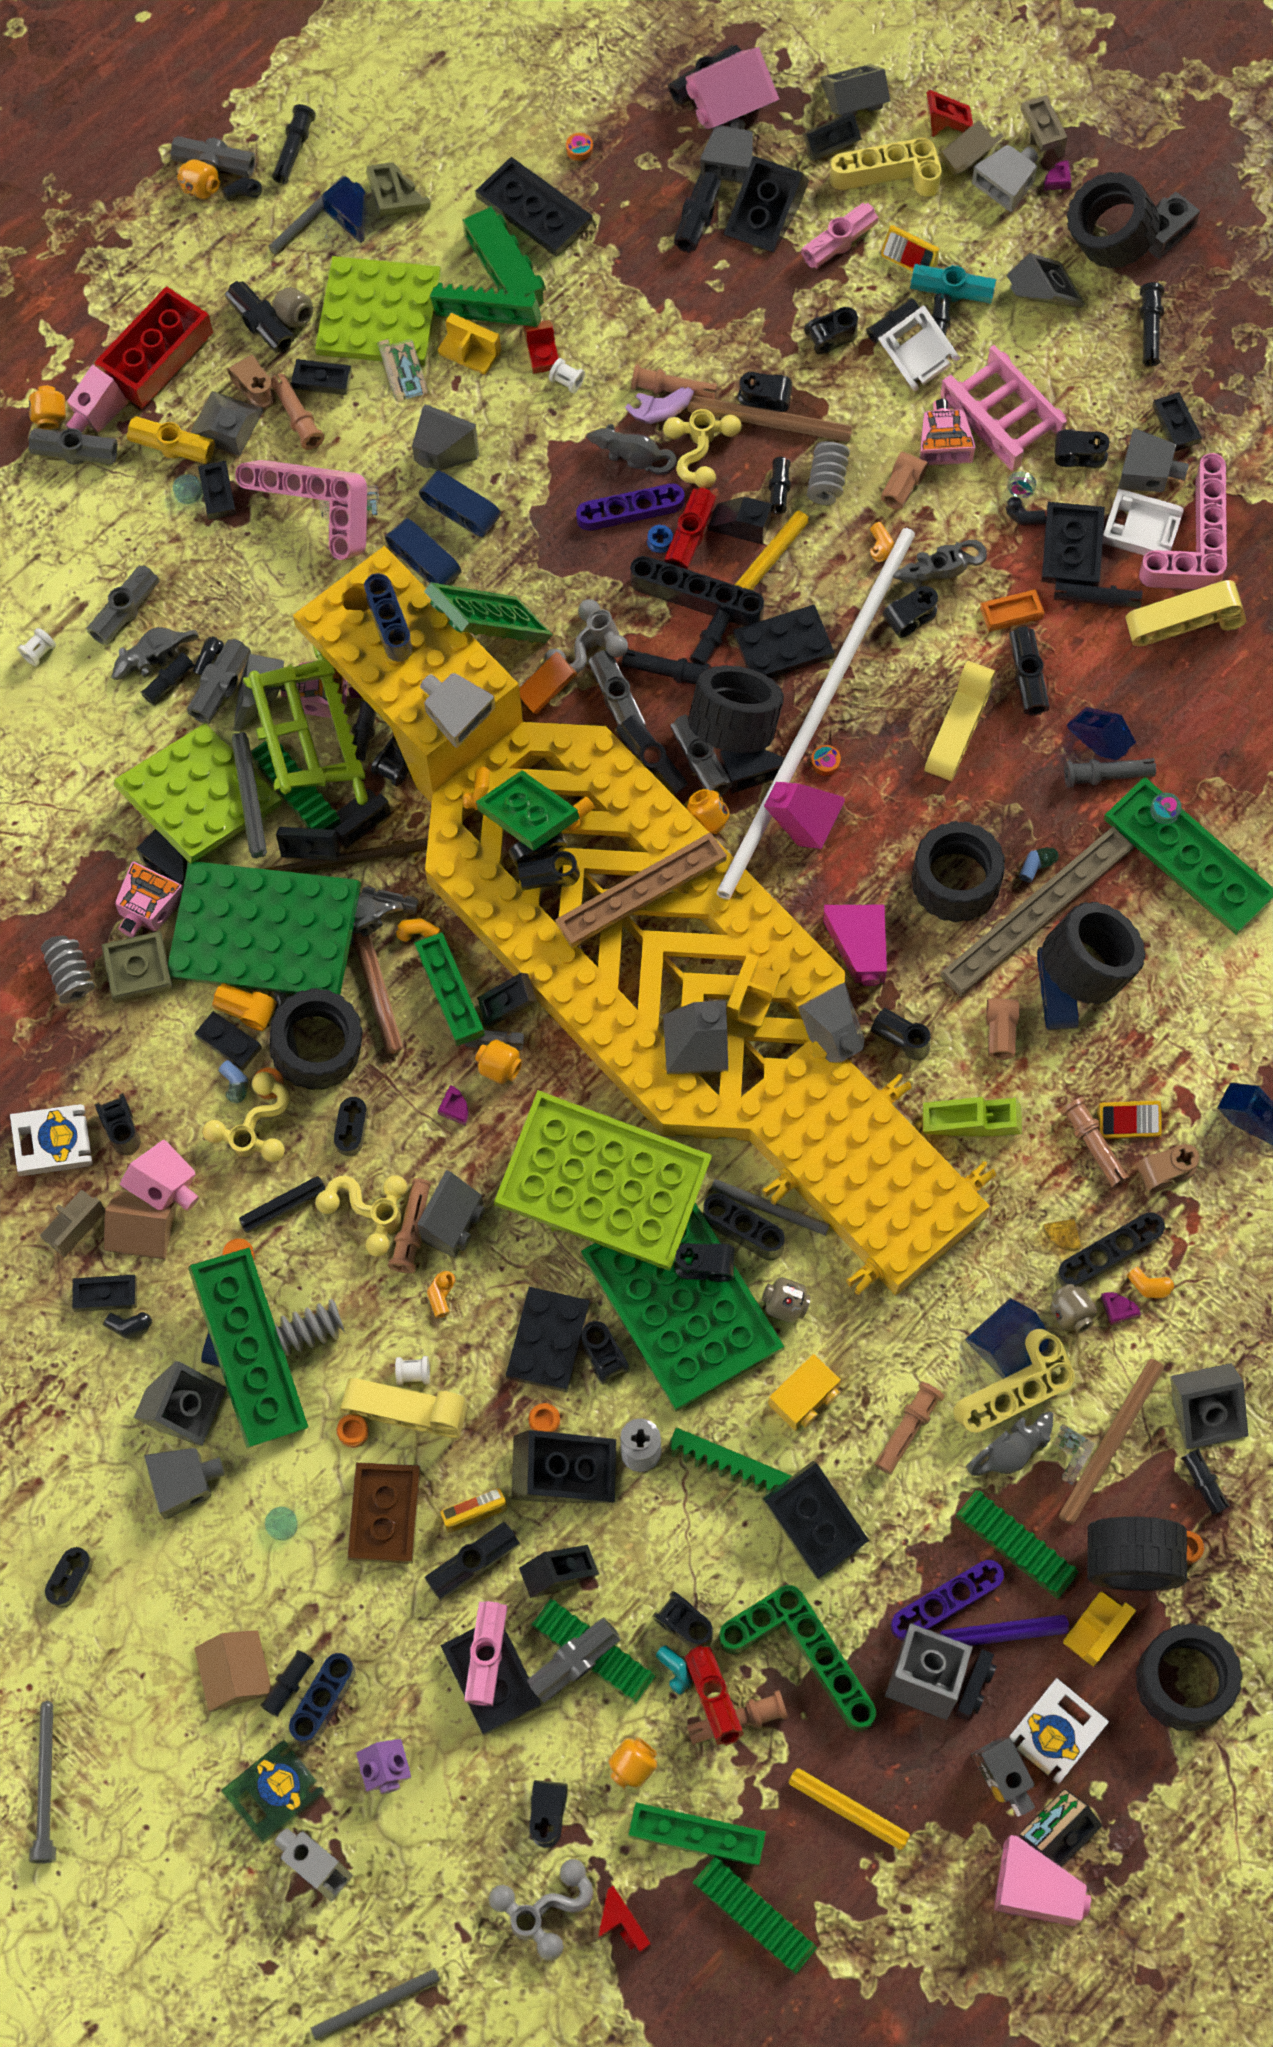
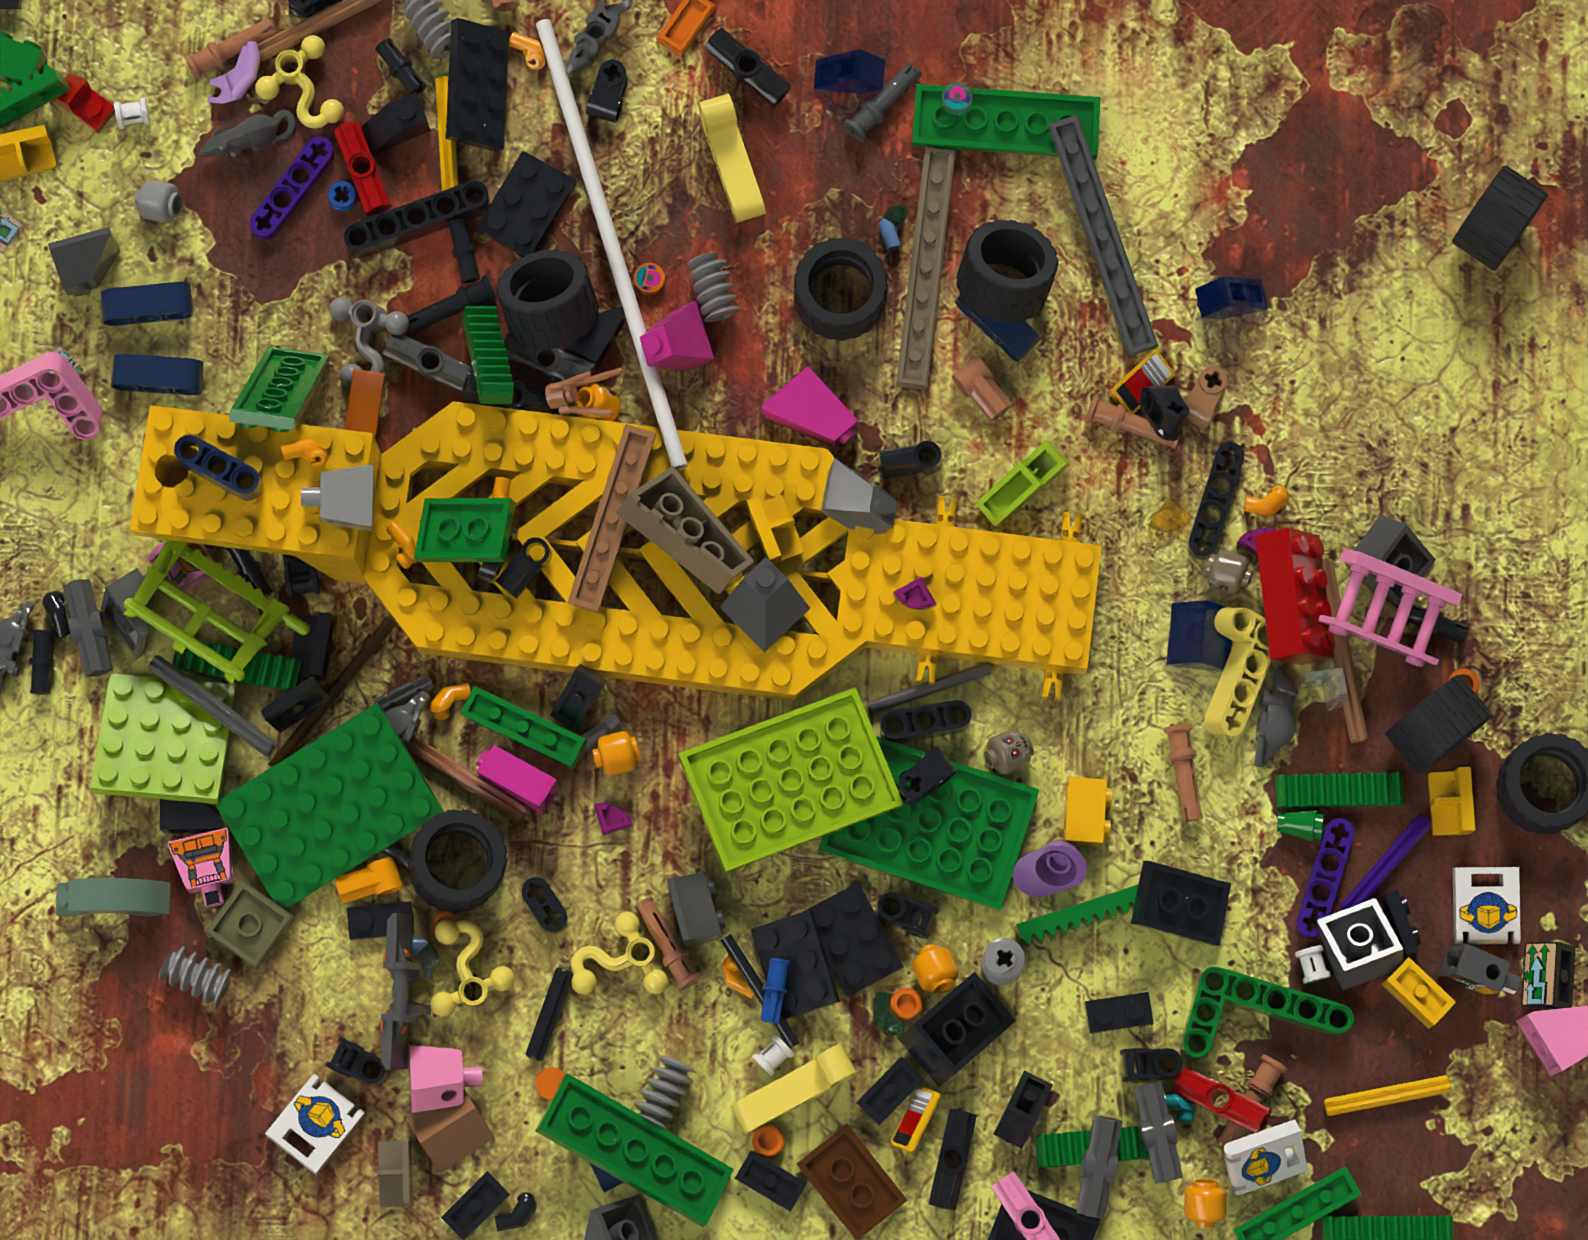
camera: 45 degrees left, 10 degrees up
none -> sand green arch [56,878,170,917]
none -> light grey head [135,180,184,223]
none -> light orange arm [281,438,328,467]
none -> dark grey piece [380,913,433,1070]
none -> black plate [445,18,509,152]
none -> green gear [462,306,514,404]
none -> dark pink slope [476,745,560,816]
none -> nougat plant [545,368,623,416]
none -> dark tan wedge [616,466,754,594]
none -> light grey piece [687,253,740,323]
none -> black bar [720,934,800,1049]
none -> black plate [734,1151,807,1212]
none -> black plate [751,910,840,1020]
none -> blue axle [761,958,790,1024]
none -> black plate [856,1056,924,1126]
none -> clear green arm [873,992,905,1037]
none -> magenta tile [893,577,937,610]
none -> light orange head [912,944,959,994]
none -> medium lavender piece [1013,840,1088,897]
none -> dark grey tile [1047,115,1158,358]
none -> black plate [1084,992,1154,1034]
none -> dark grey piece [1133,1082,1183,1184]
none -> black piece [1140,385,1189,441]
none -> white container [1224,1119,1308,1195]
none -> red brick [1255,528,1335,665]
none -> green cone [1277,810,1324,842]
none -> white bush [1295,945,1331,984]
none -> bright pink fence [1318,549,1462,668]
none -> yellow panel [1382,957,1456,1029]

